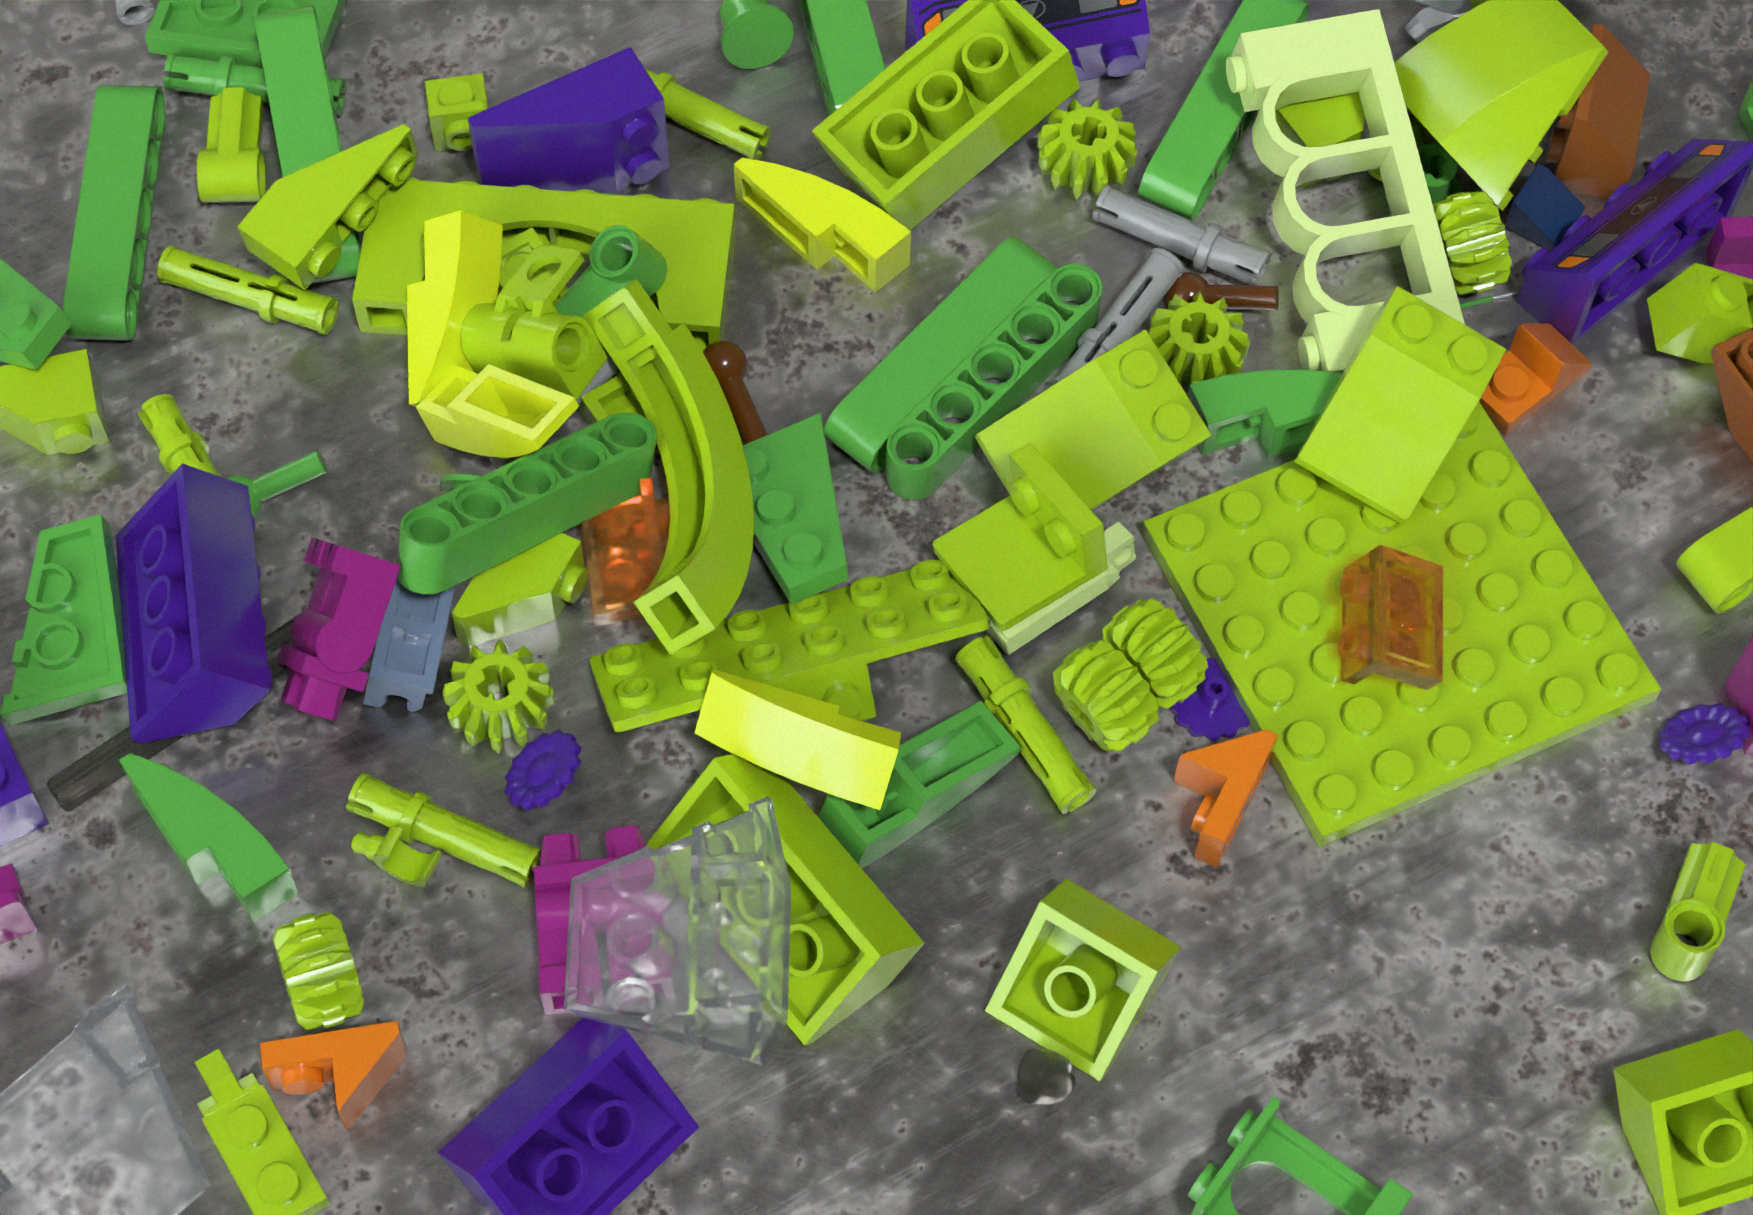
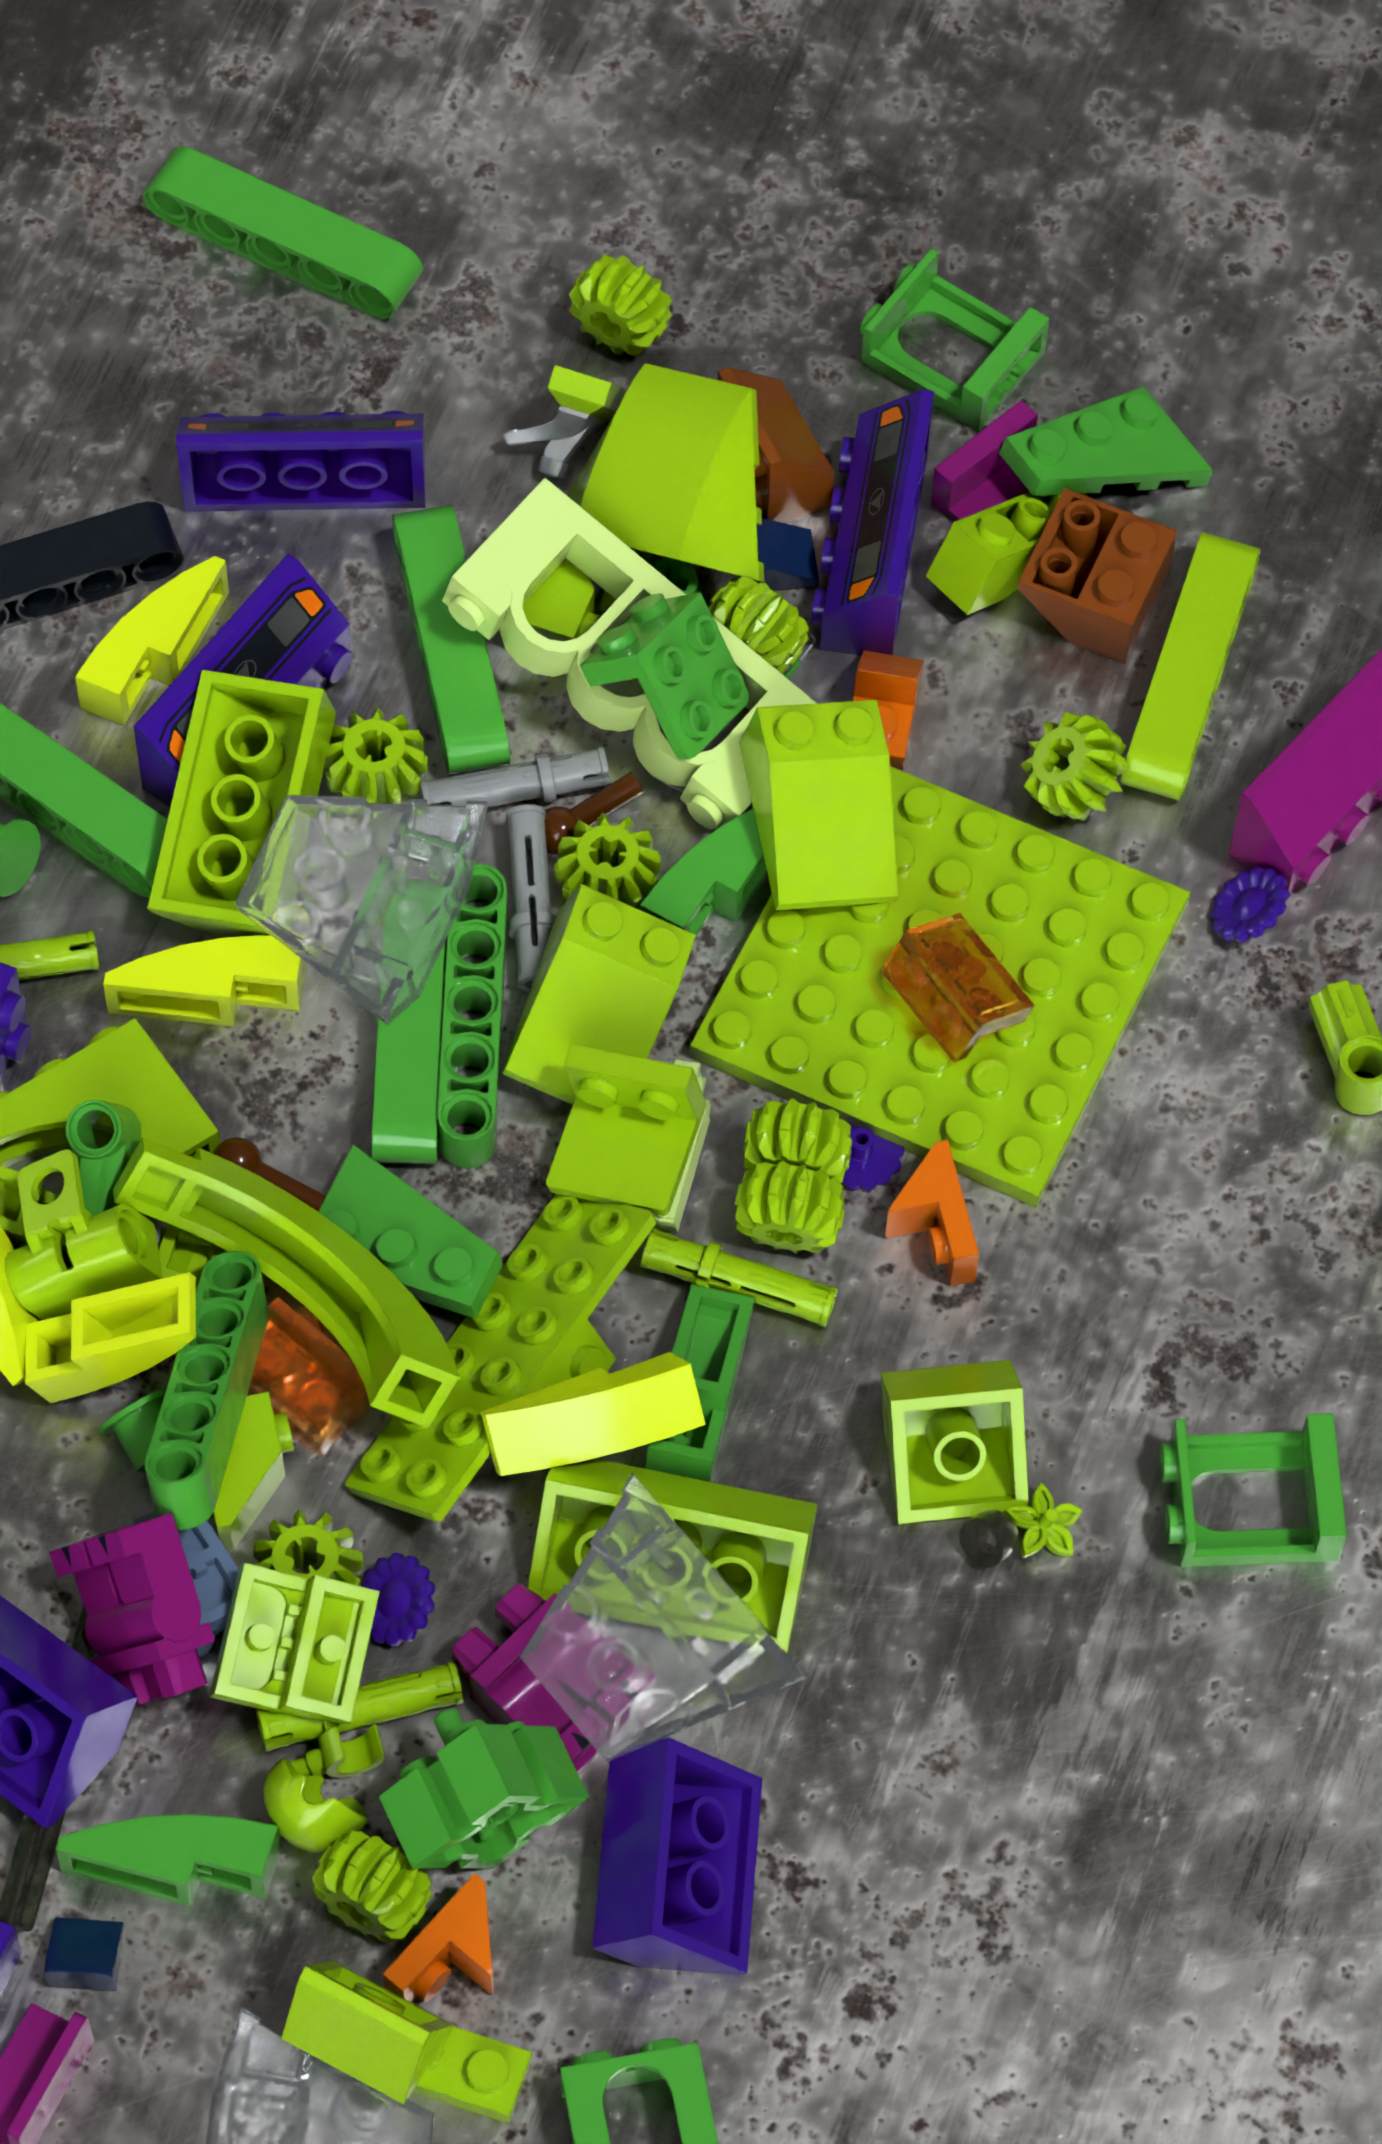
camera: 40 degrees left, 0 degrees up
none -> dark blue slope [44,1917,124,1991]
none -> lime slope [209,1562,380,1724]
none -> clear wedge [235,795,488,1025]
none -> lime hair [263,1758,368,1853]
none -> lime slope [281,1960,454,2105]
none -> bright green brick [378,1708,589,1869]
none -> bright green bracket [580,592,749,760]
none -> lime plant [1003,1482,1083,1558]
none -> lime gear [1020,711,1130,821]

